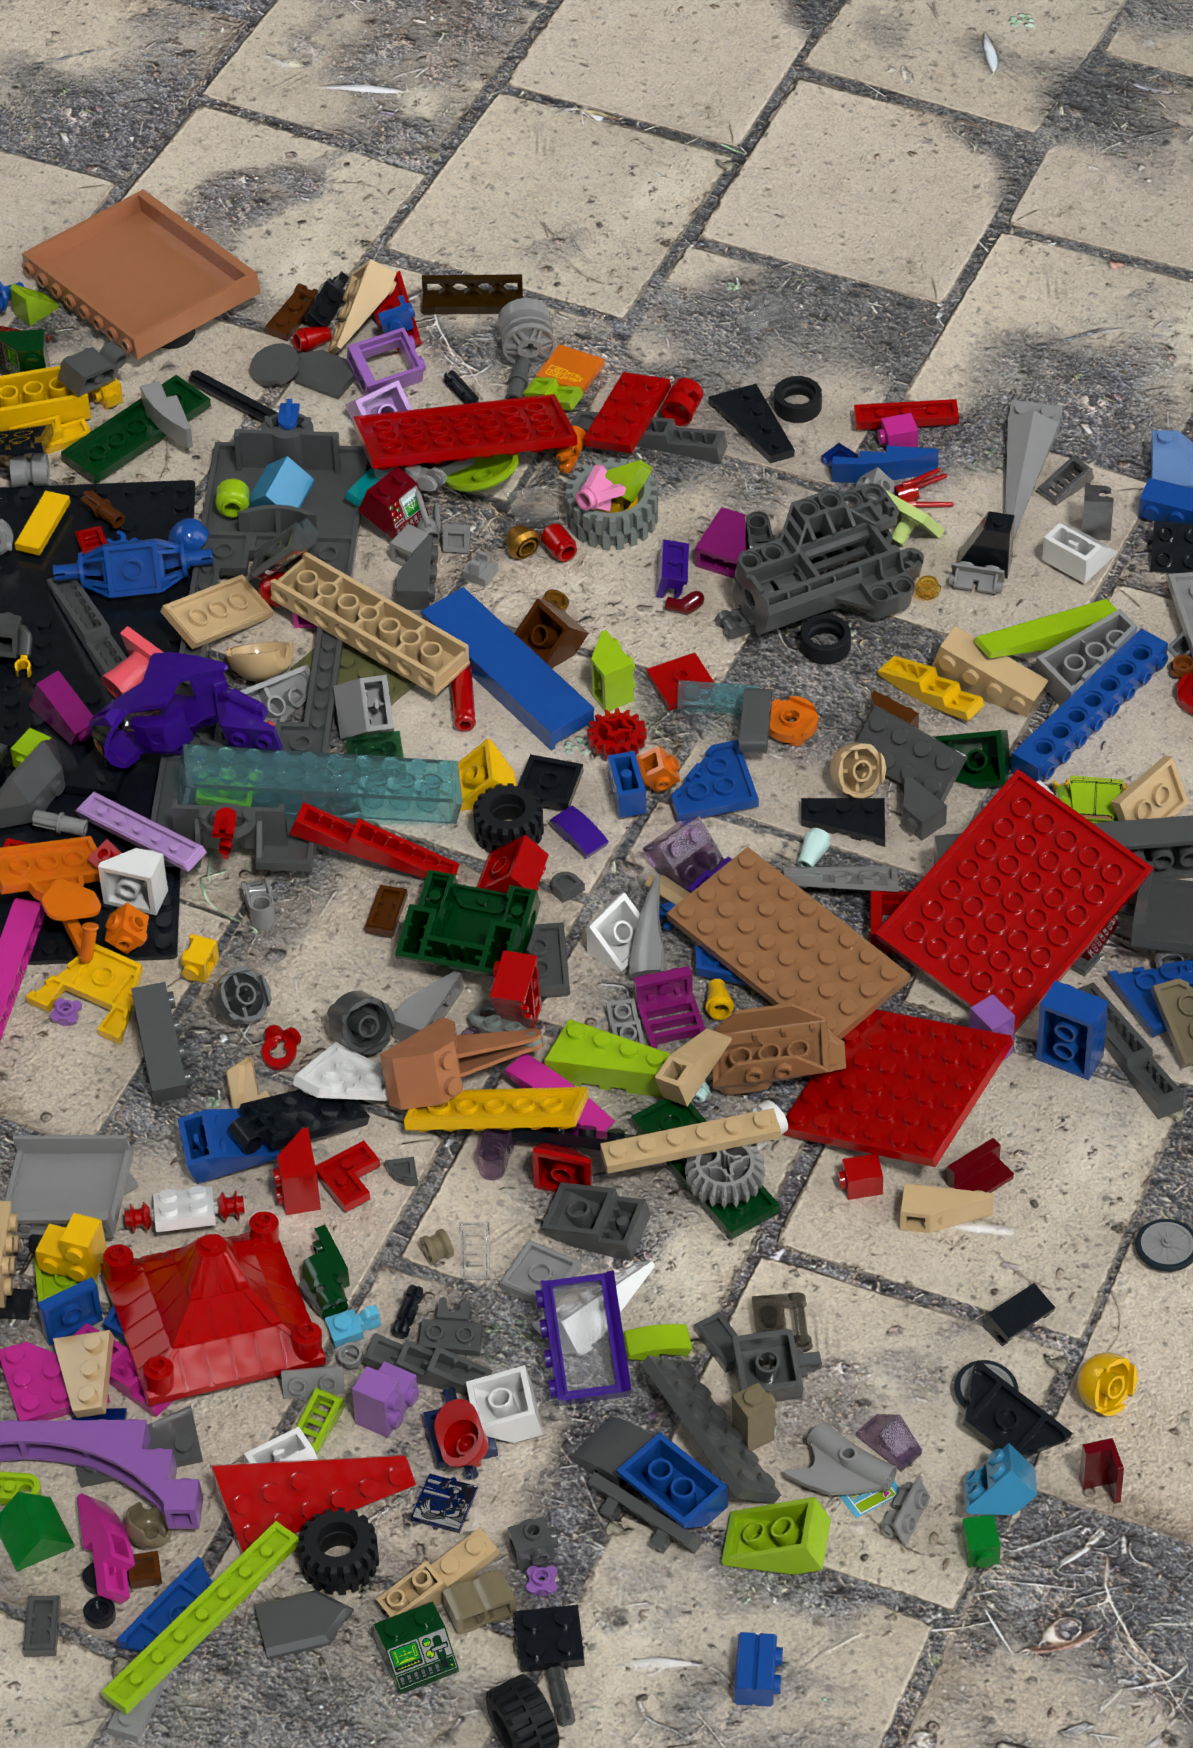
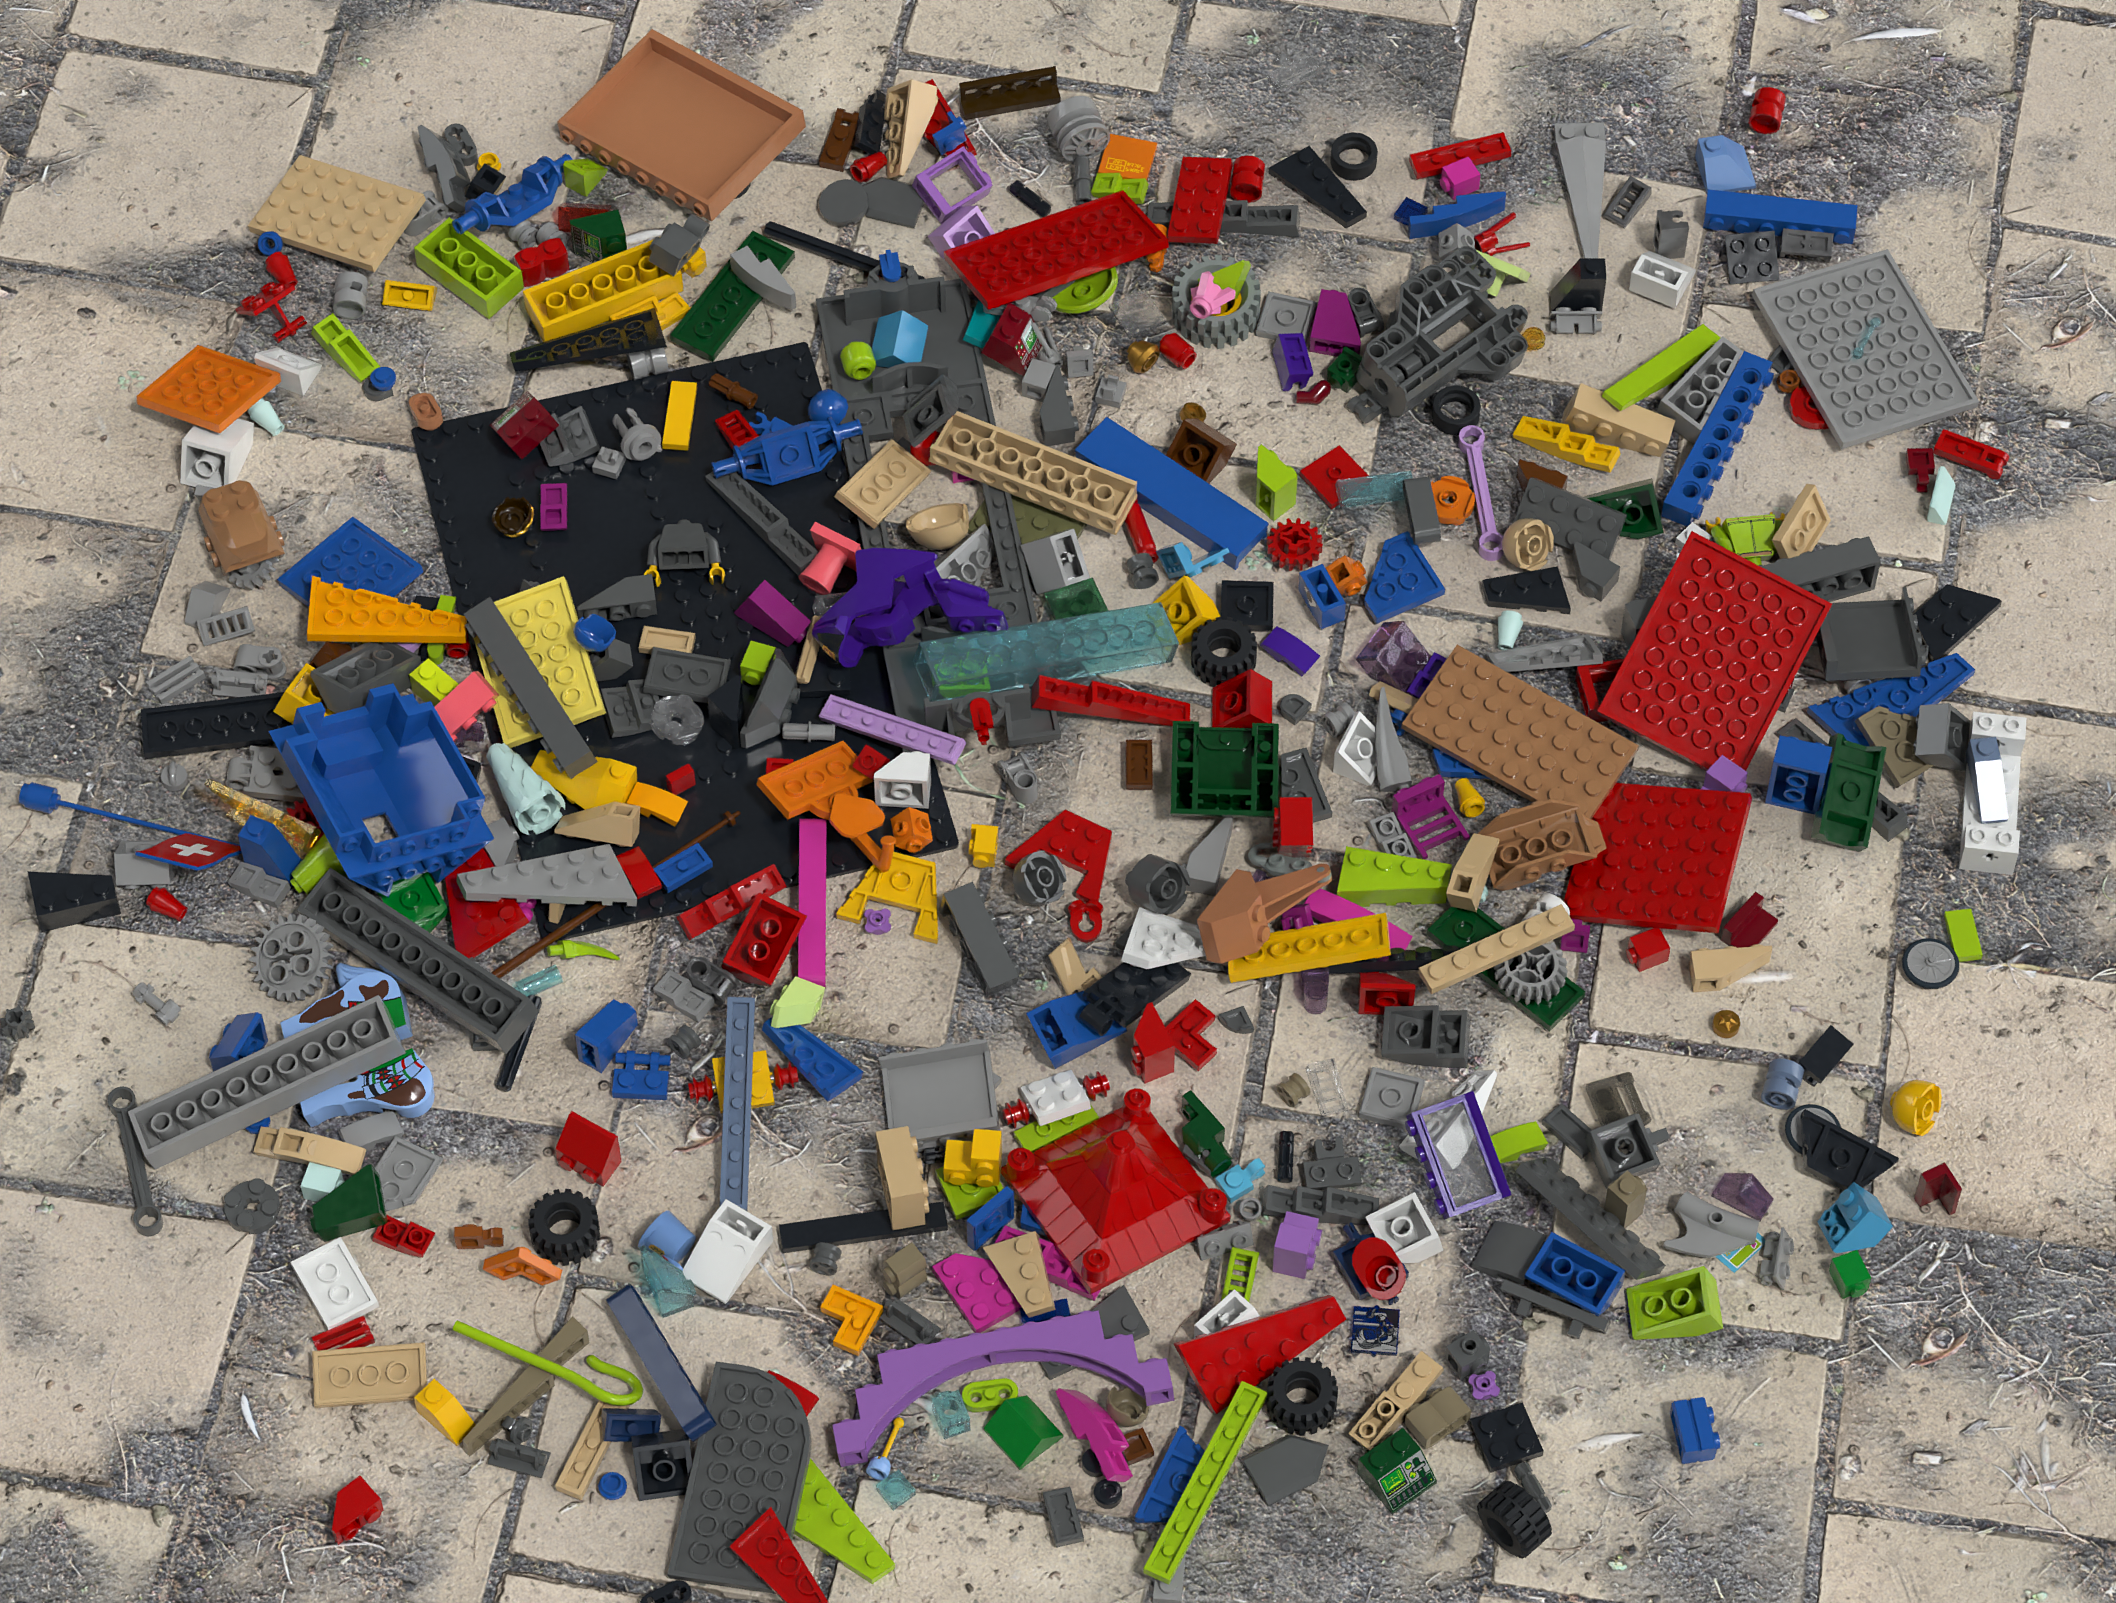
camera: 15 degrees left, 10 degrees up
none -> tan axle [795,615,822,684]
none -> red wing [1005,809,1112,903]
none -> lime plate [1014,1104,1099,1153]
none -> dark grey wheel [1127,553,1159,589]
none -> dark azure bracket [1156,542,1230,579]
none -> light grey tile [1256,291,1317,343]
none -> magenta tile [1281,904,1314,930]
none -> light grey wheel [1321,702,1355,738]
none -> dark green brick [1327,346,1362,393]
none -> lavender piece [1458,425,1504,561]
none -> magenta tile [1560,919,1590,953]
none -> pearl gold tile [1712,1010,1740,1038]
none -> sand blue wheel [1761,1058,1804,1110]
none -> dark green piece [1811,733,1887,852]

